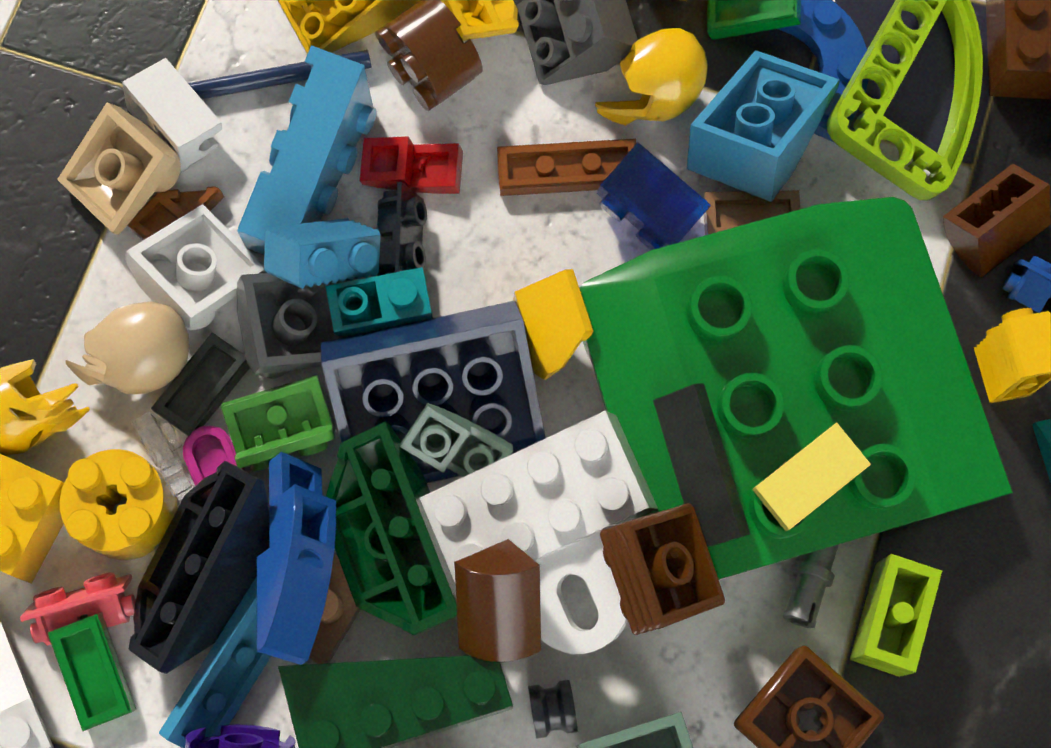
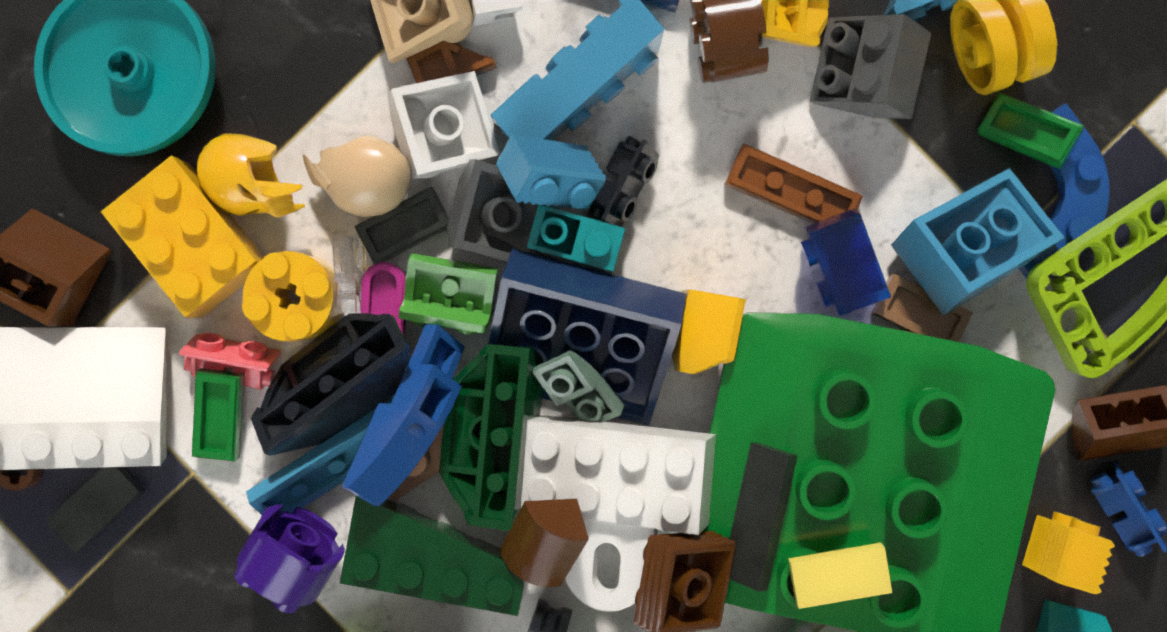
camera: 30 degrees right, 15 degrees up
red slope [359,136,463,194] -> none
yellow helmet [595,28,707,126] -> none

